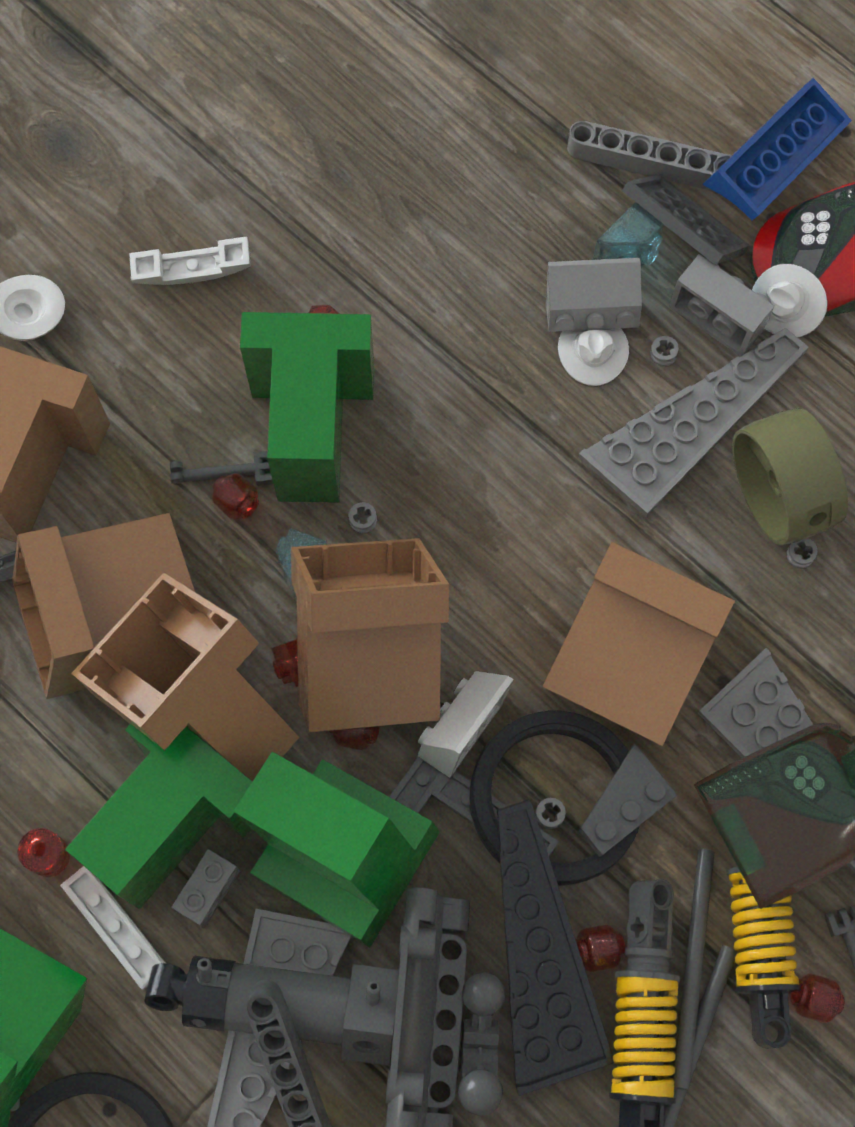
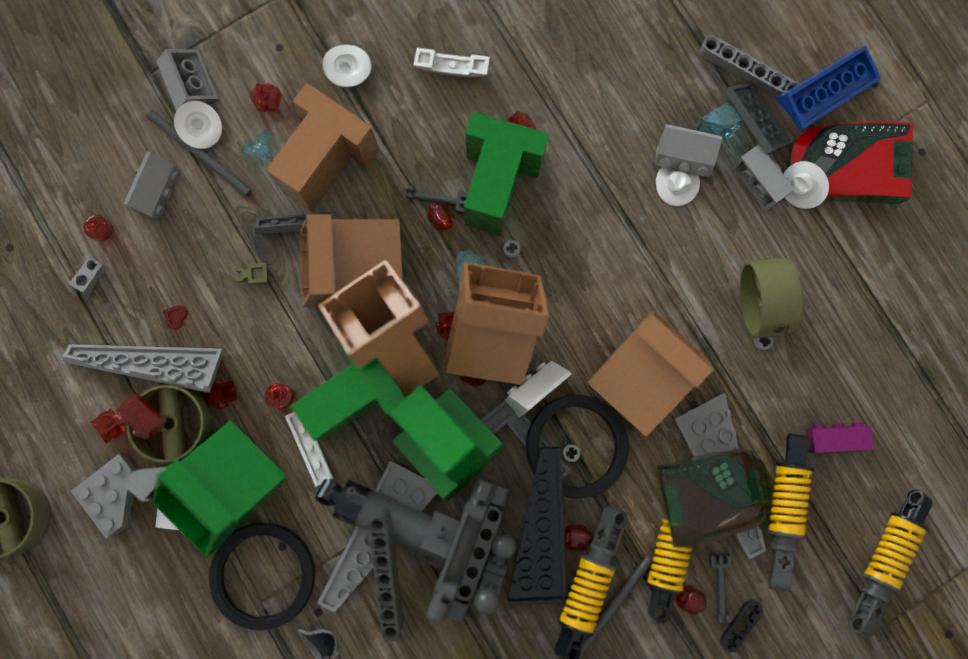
camera: 15 degrees right, 10 degrees up
light grey brick [171,849,240,929] -> none
light grey wing [578,328,809,517] -> none
dark grey wing [579,743,677,857] -> none
light grey bush [650,336,679,366] -> none
dark grey piece [673,849,715,1090] -> none

